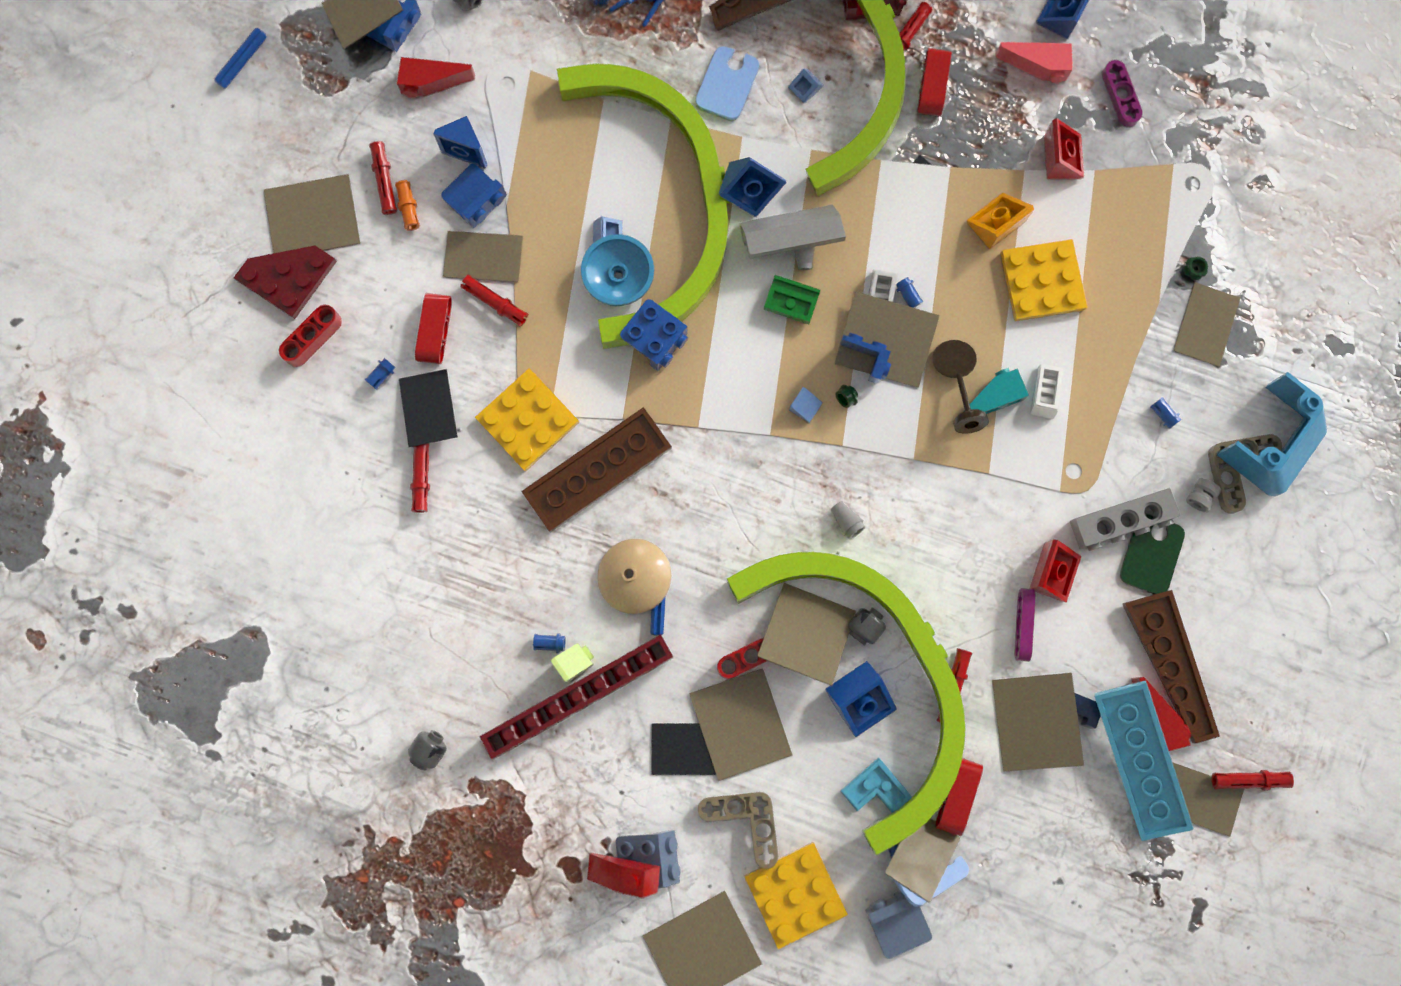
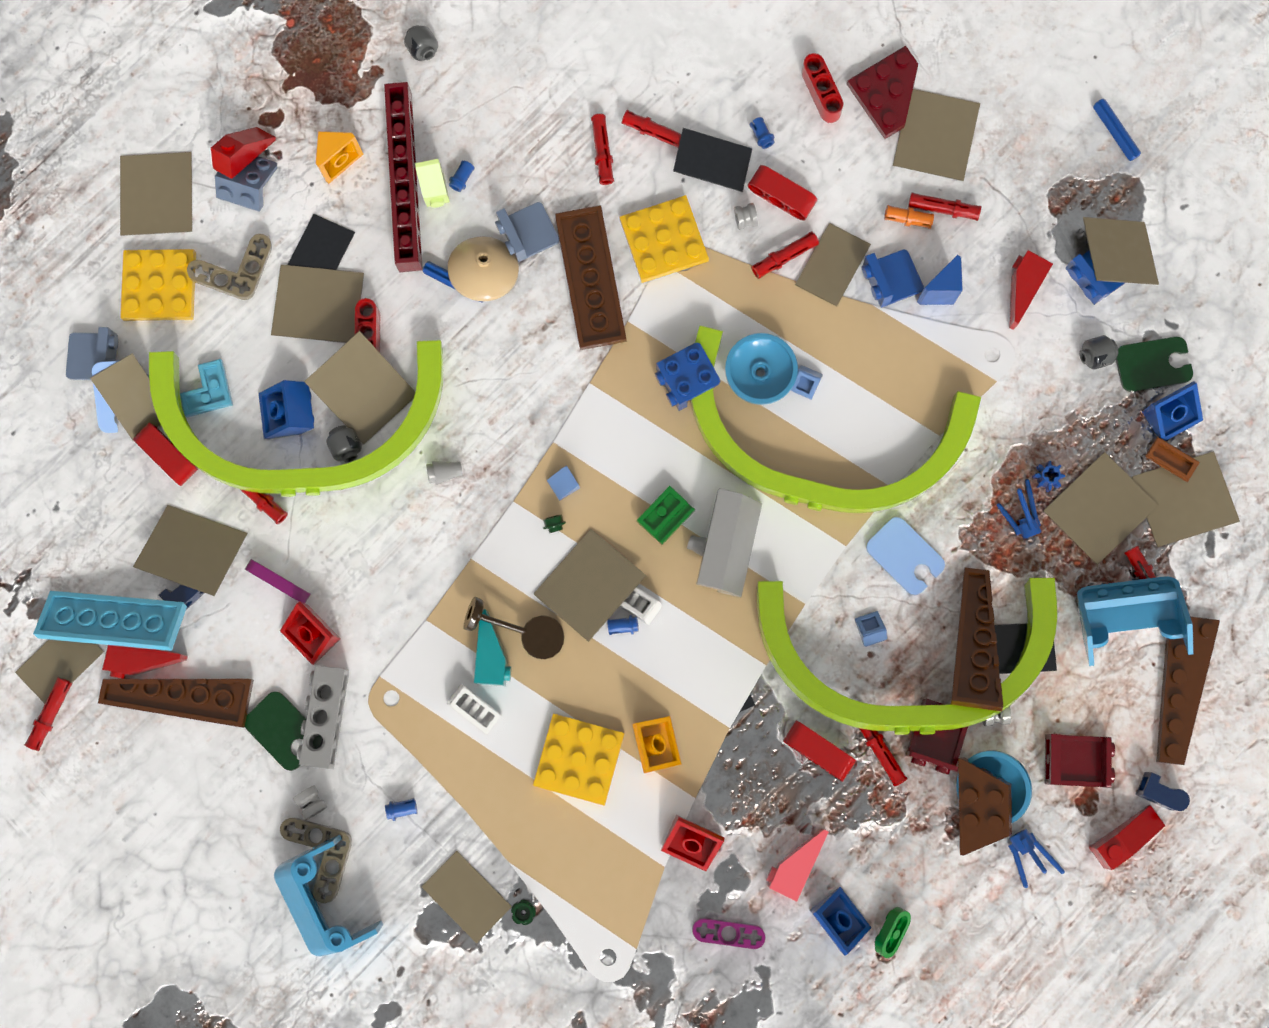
camera: 125 degrees right, 0 degrees up
blue slope [719,157,787,217] -> none
blue bracket [840,333,891,384] -> none
none -> light orange slope [316,131,363,184]
none -> sand blue bracket [495,202,559,262]
none -> red pin [591,114,614,185]
none -> light grey wheel [734,203,758,230]

